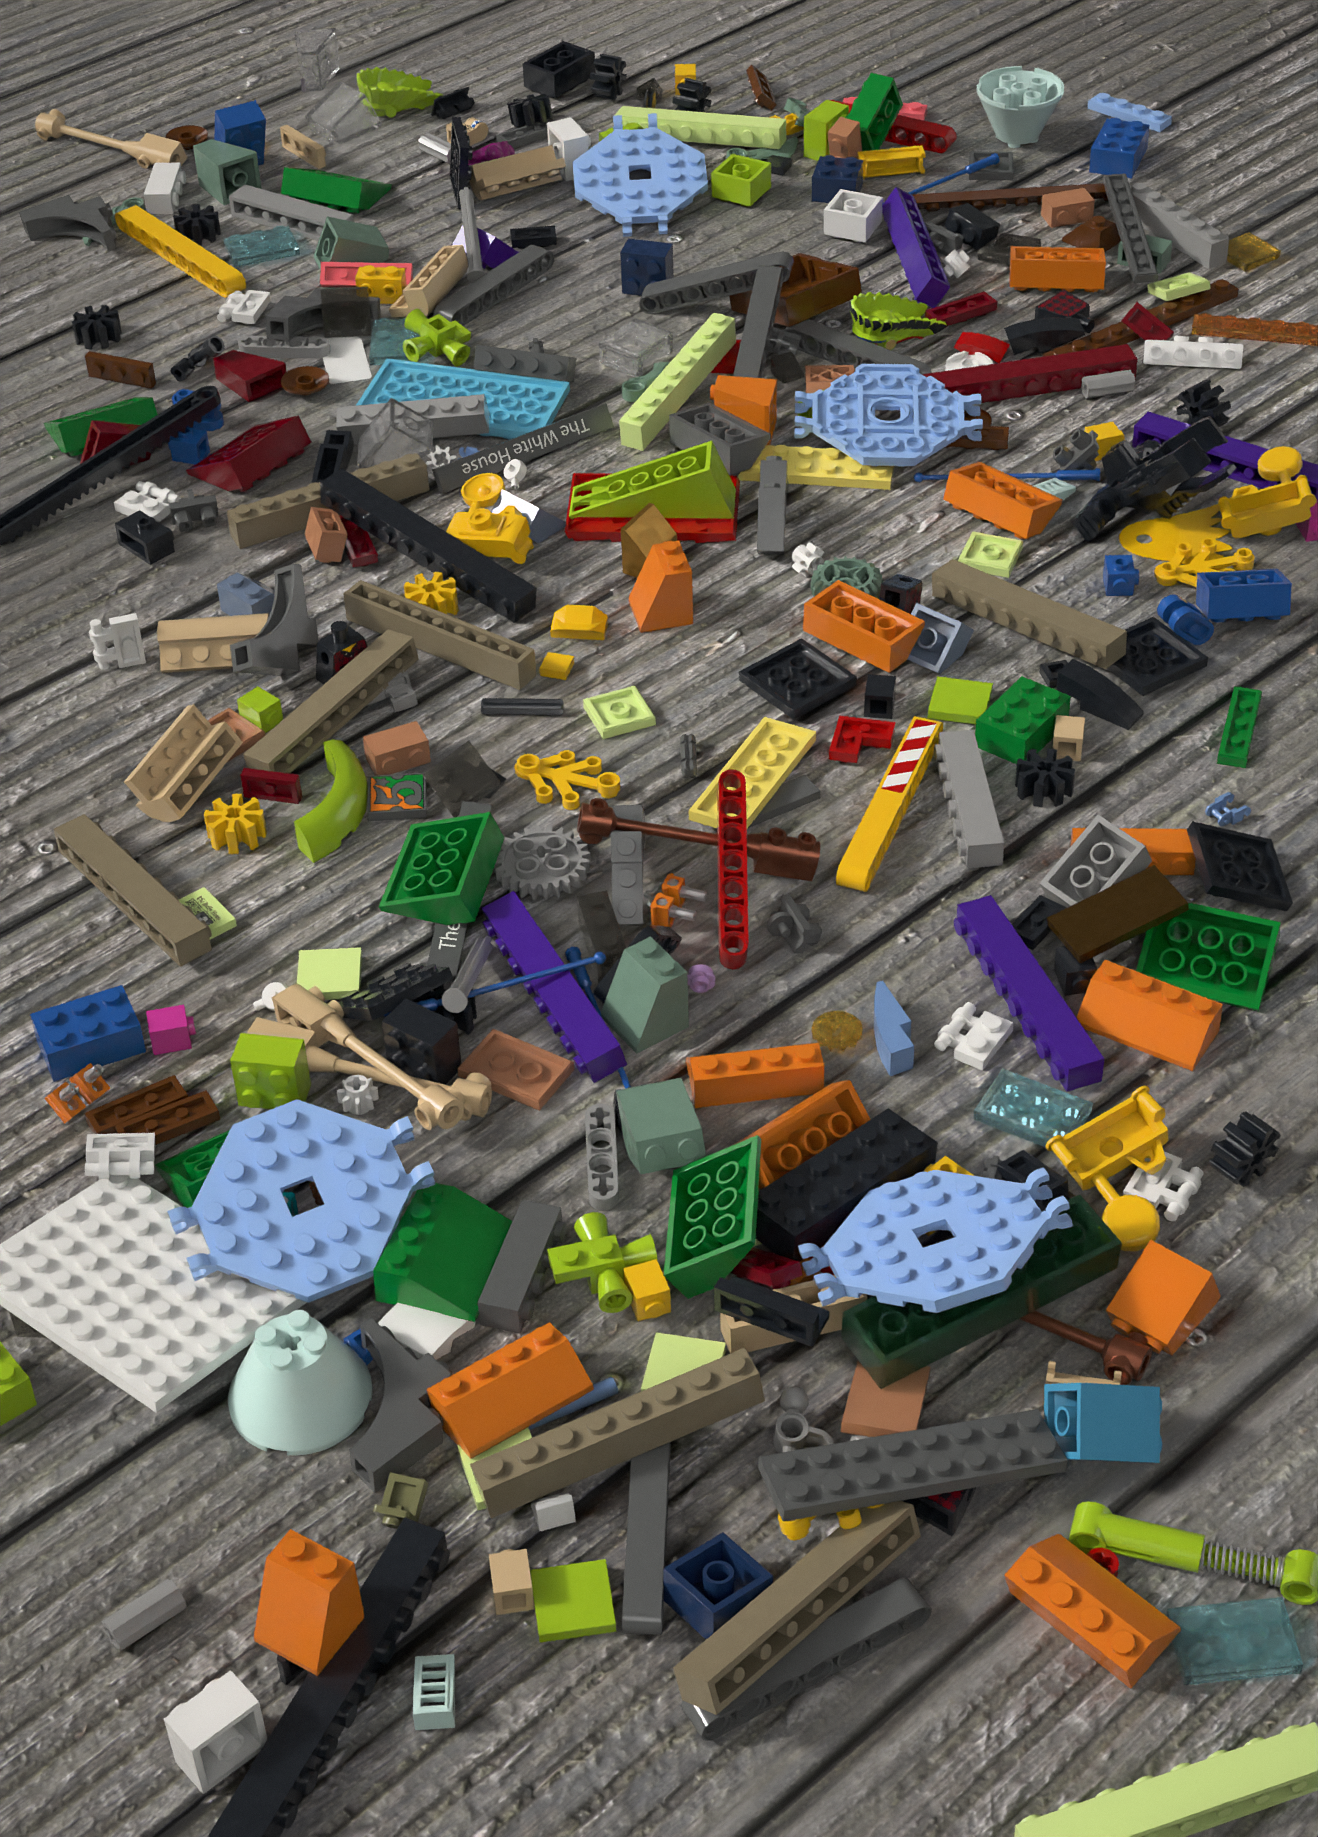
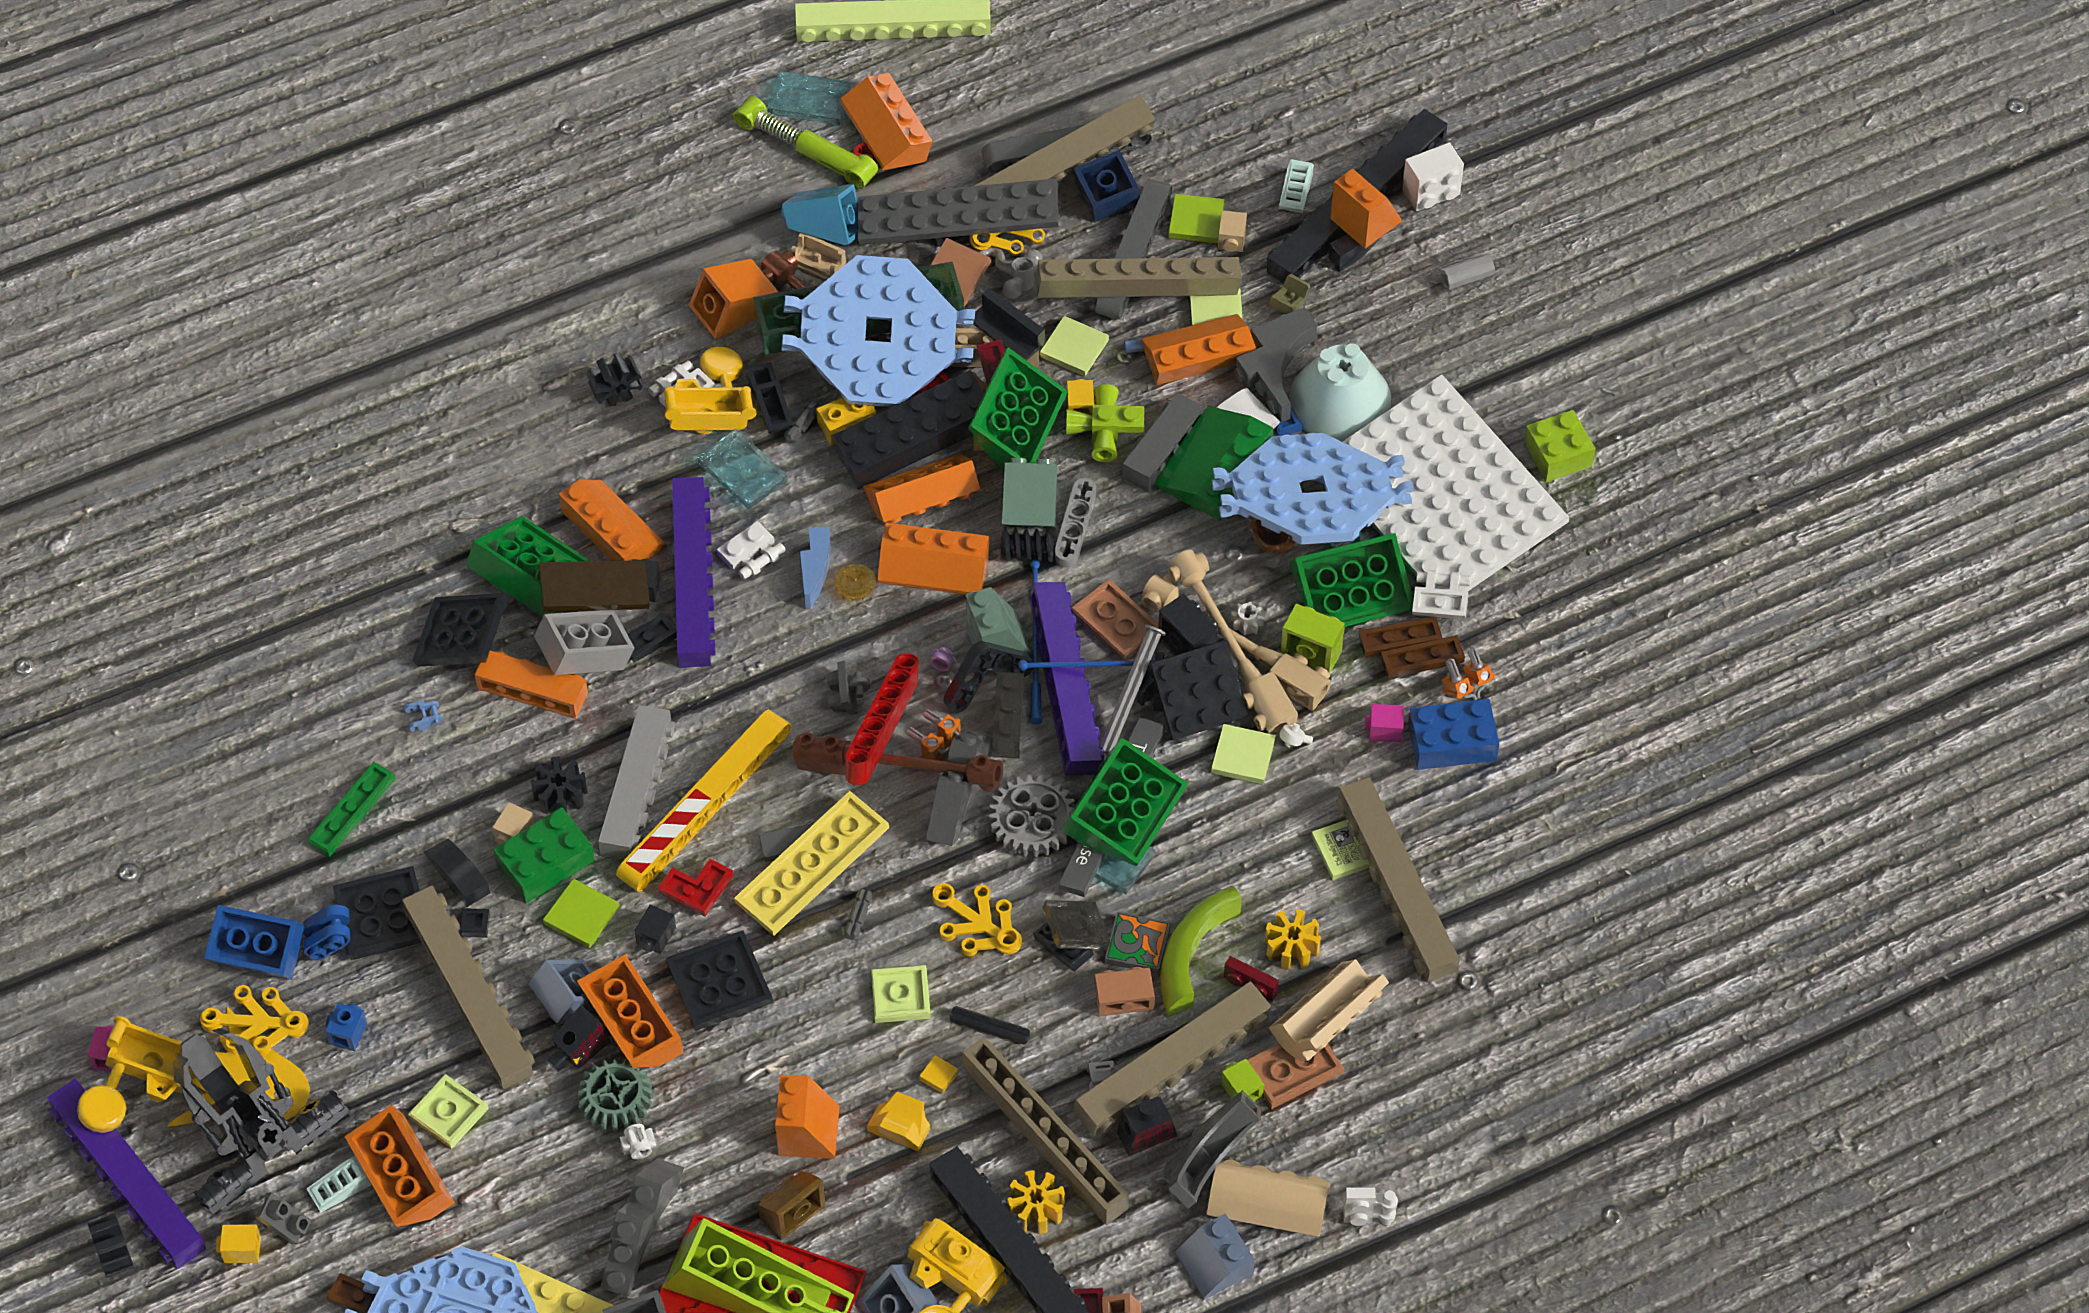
camera: 165 degrees left, 15 degrees up
blue piece [914,468,1100,483] -> none

